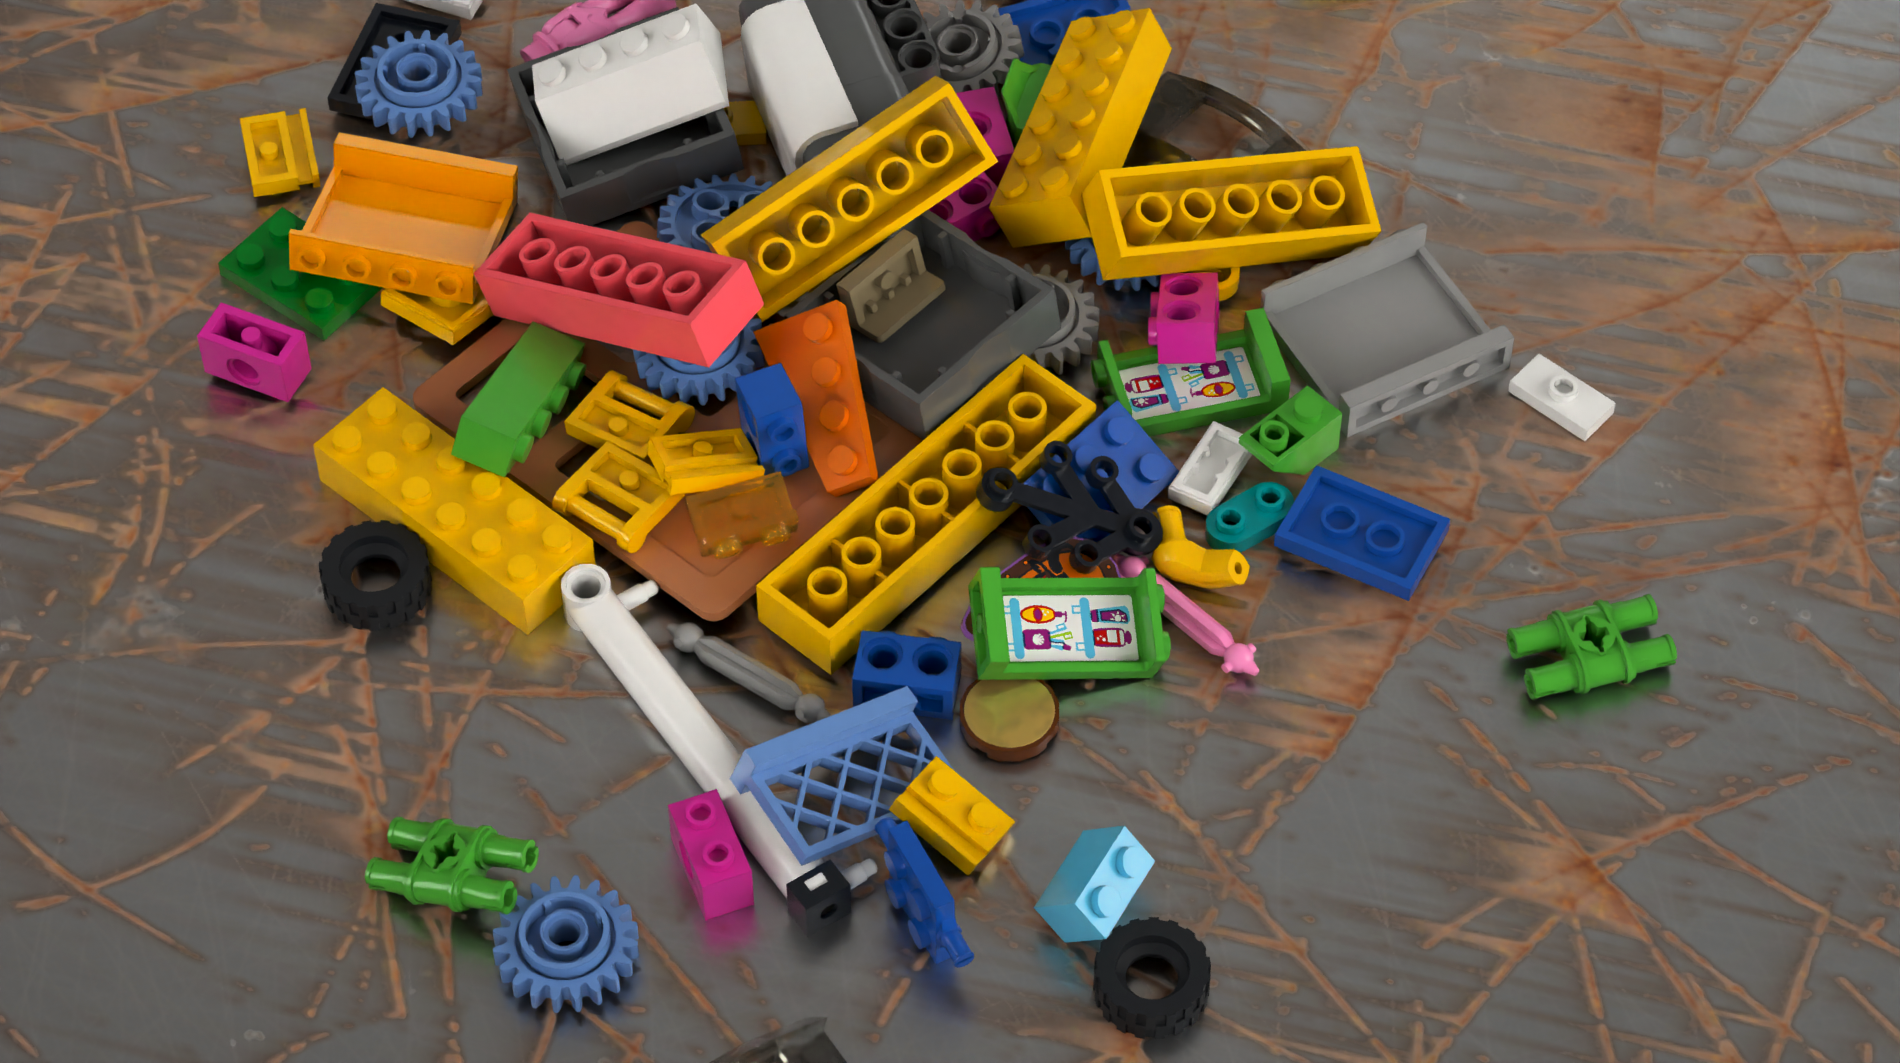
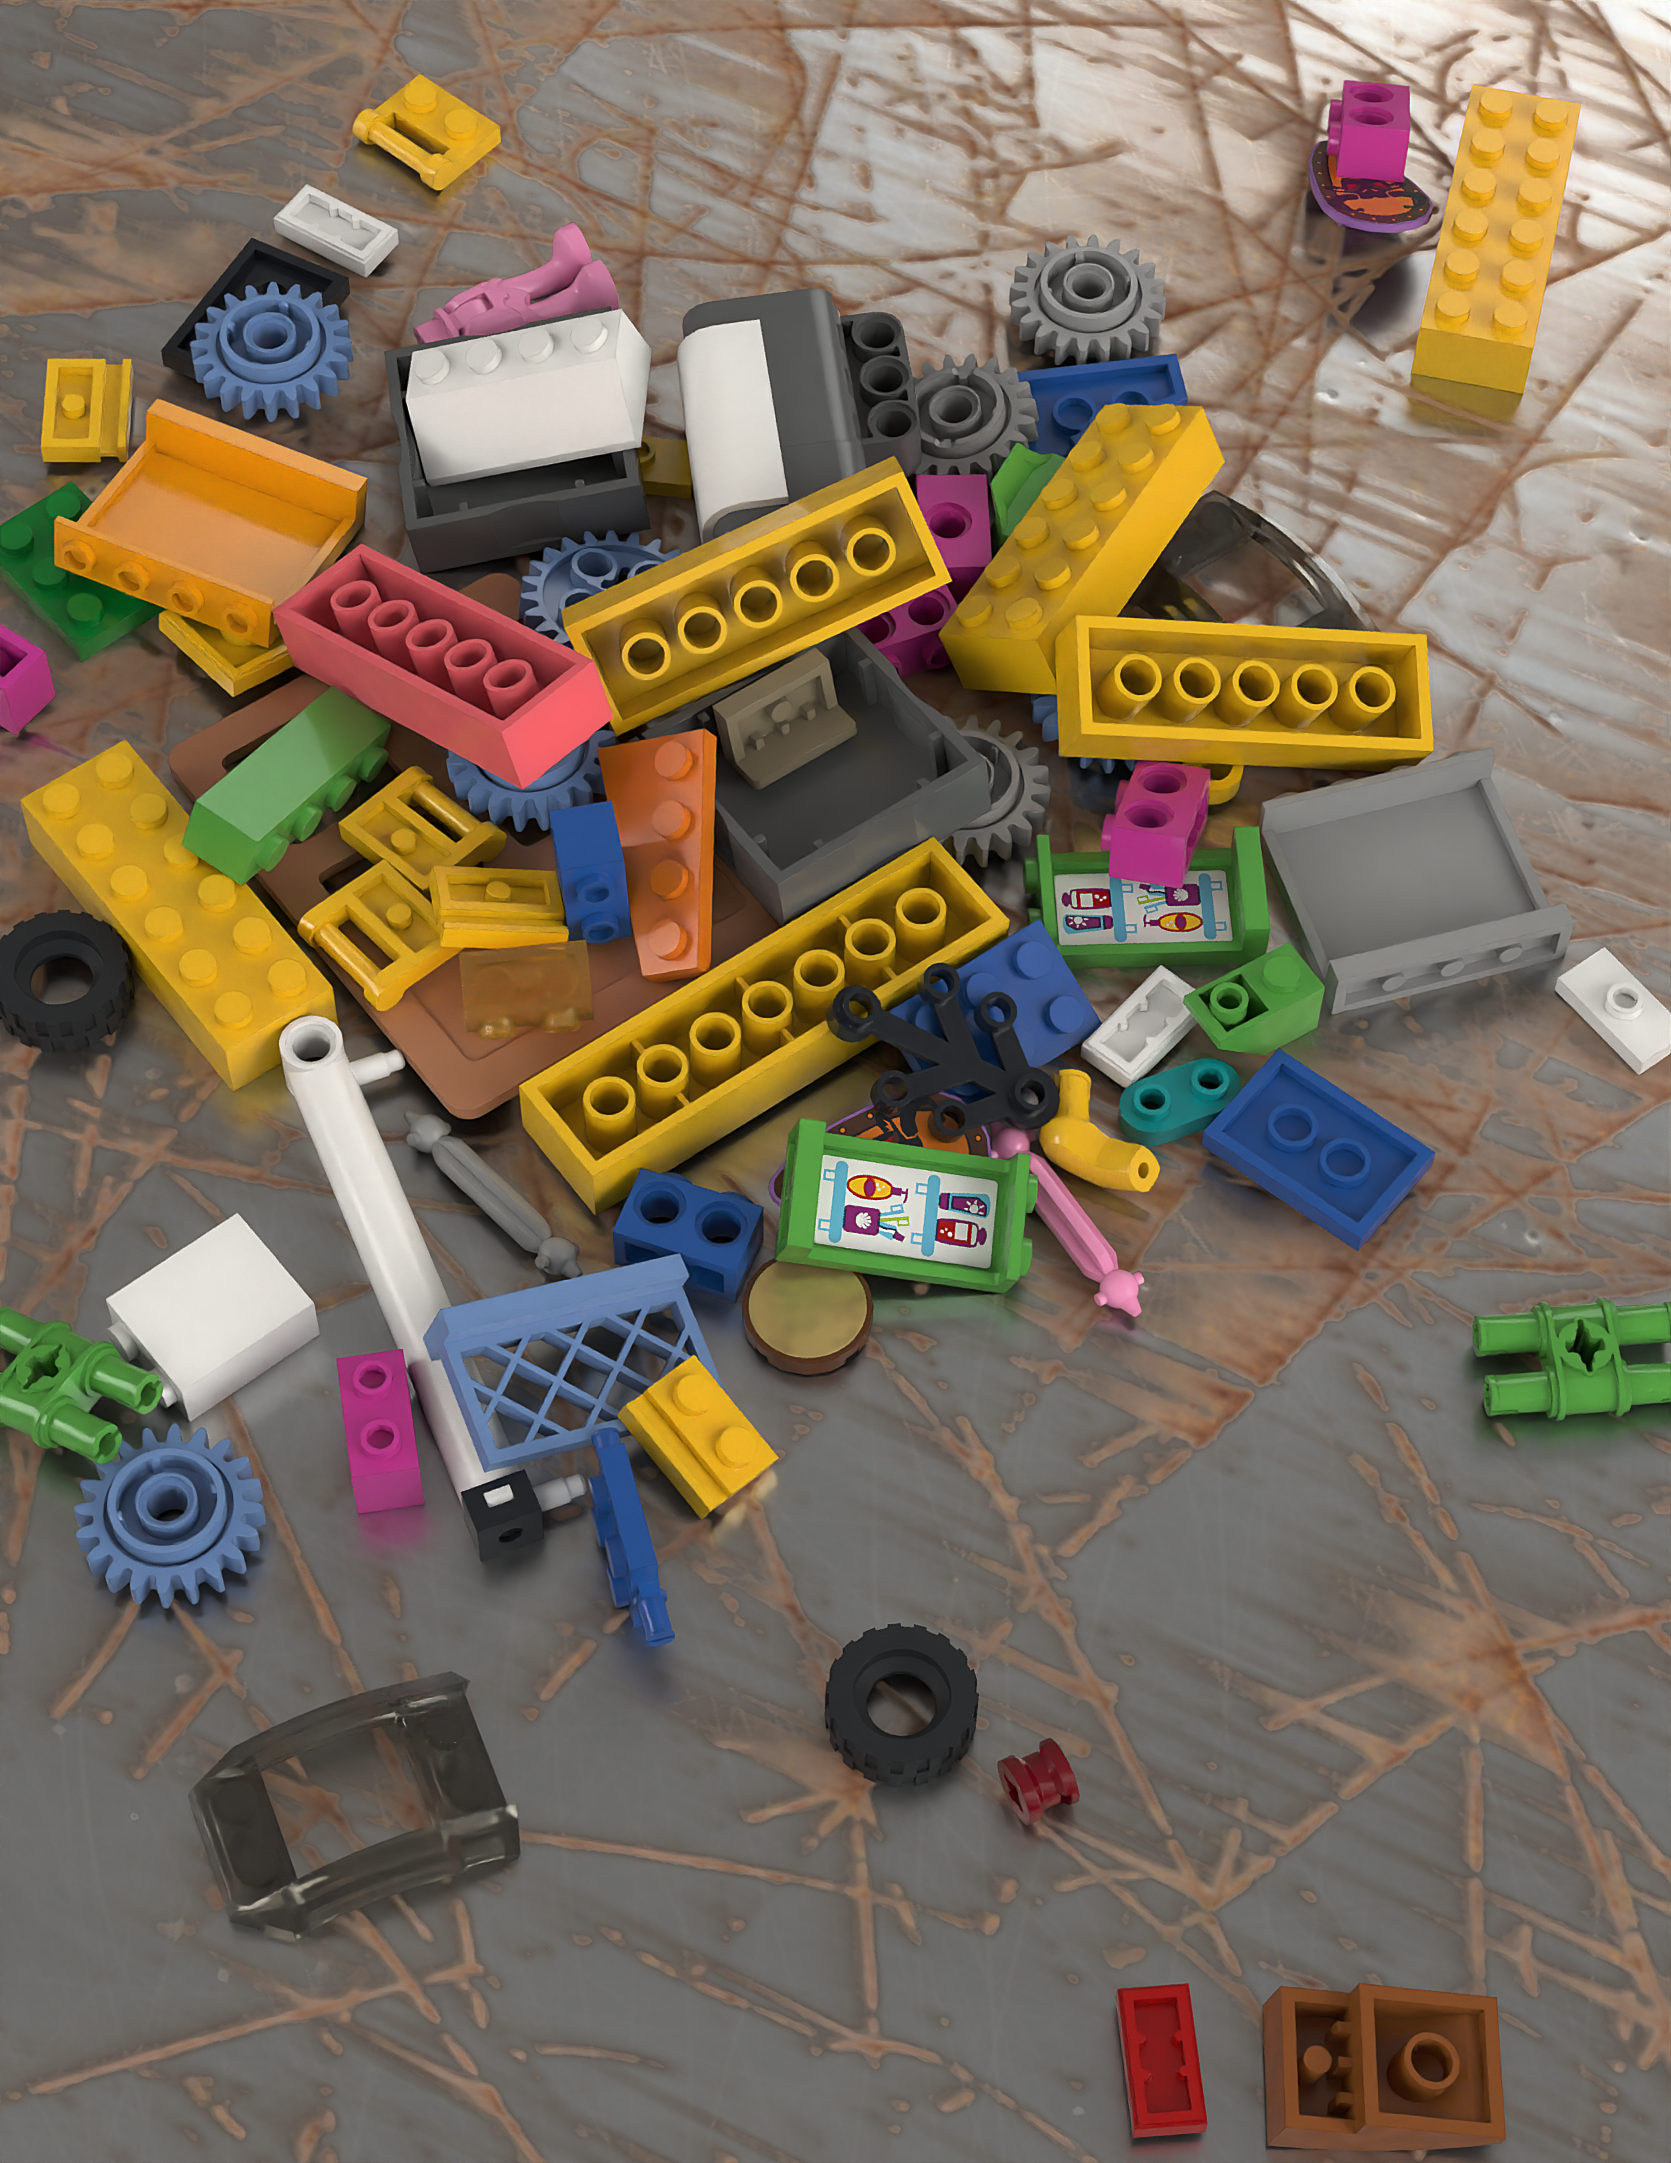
camera: 10 degrees right, 5 degrees up
medium azure brick [1034,826,1155,943] -> none
none -> white brick [106,1213,320,1423]
none -> dark red wheel [997,1738,1080,1825]

